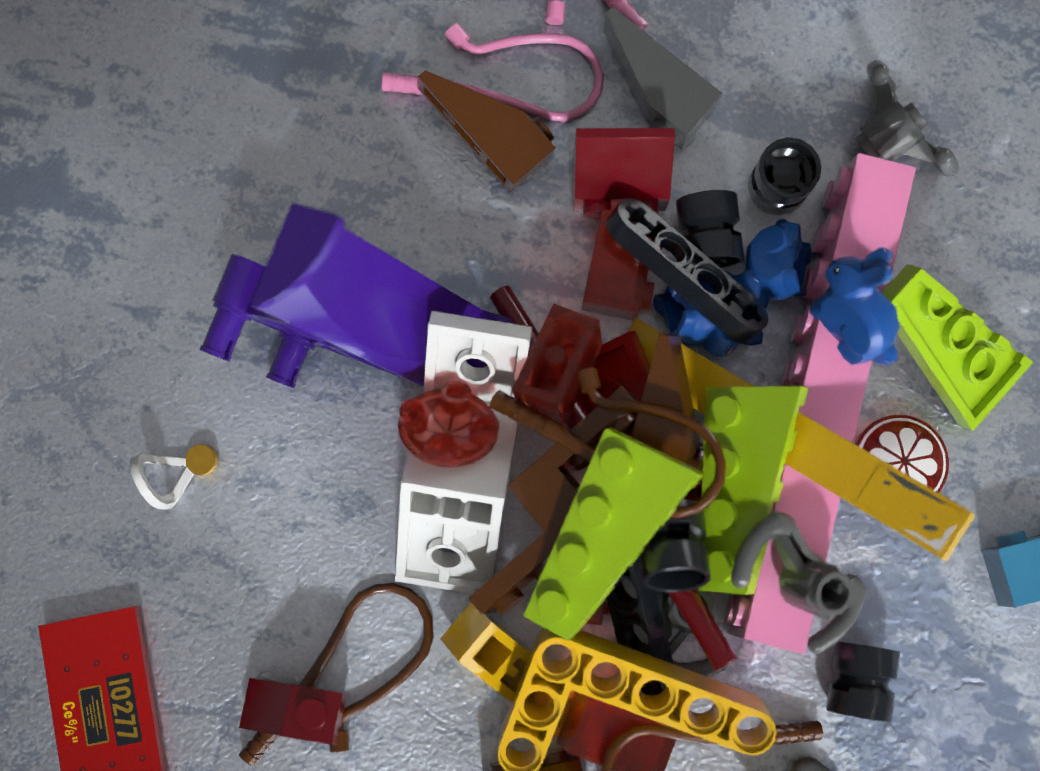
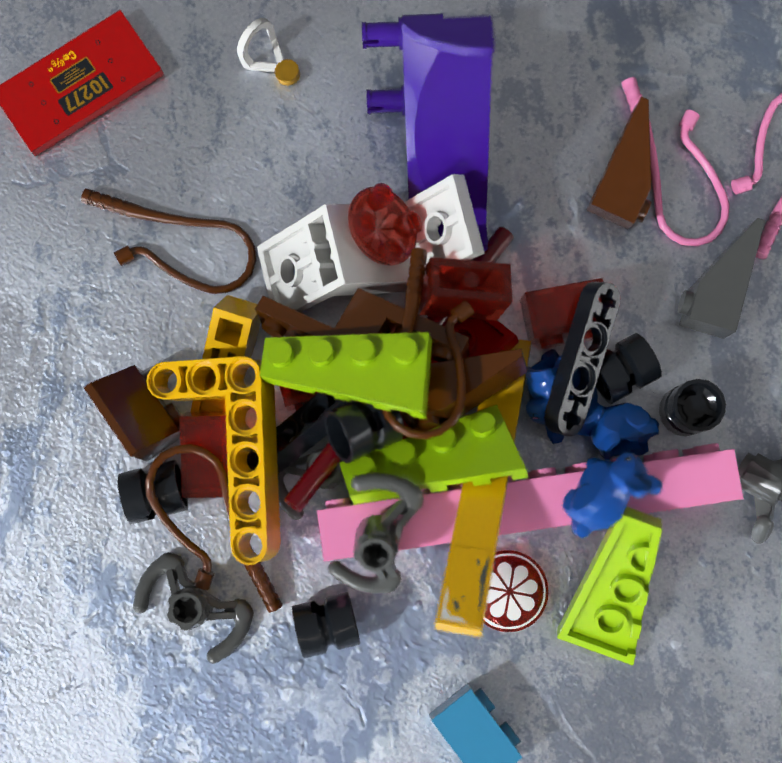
camera: 60 degrees right, 0 degrees up
dark red slope [239,678,347,745] -> none
dark red slope [573,128,675,218] -> none

